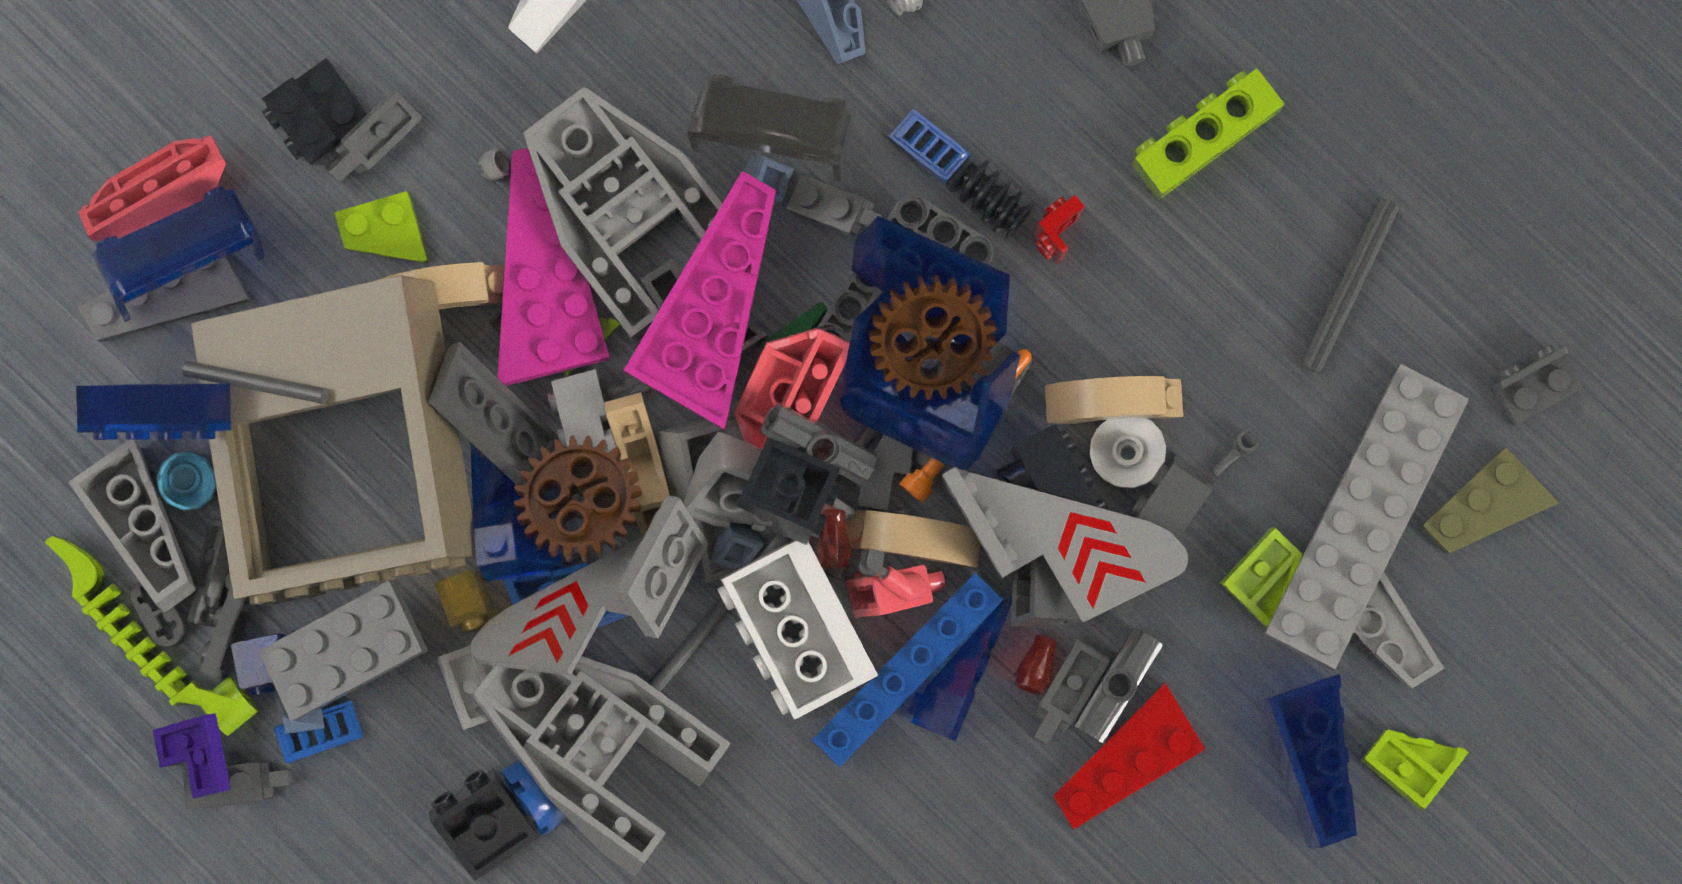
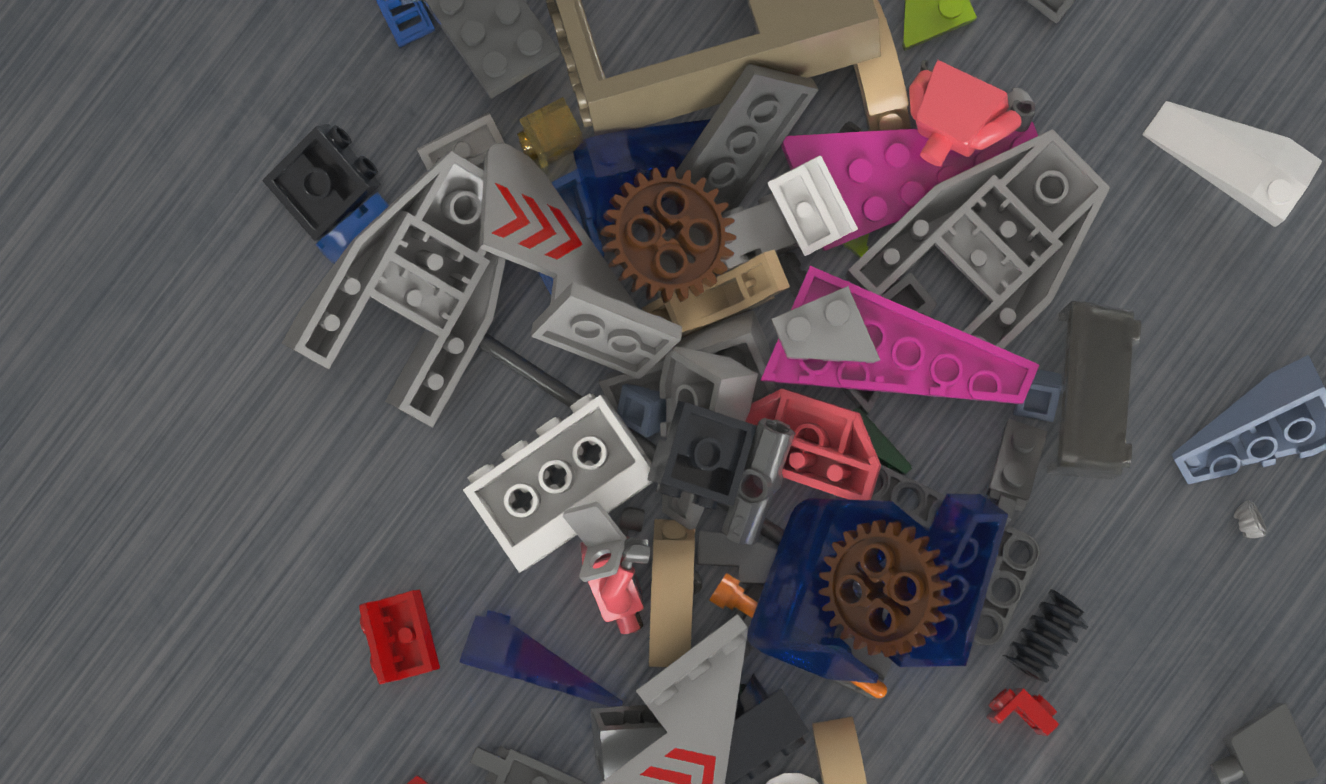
camera: 80 degrees right, 0 degrees up
blue brick [812,573,1003,767] -> none
clear red cone [814,509,853,568] -> none
blue slope [888,108,971,187] -> none
clear red cone [1014,635,1057,695] -> none
none -> red bracket [359,589,440,684]
none -> light grey bracket [563,502,627,582]
none -> white plate [767,155,858,256]
none -> light grey wing [771,286,880,364]
none -> coral torso [909,60,1035,166]

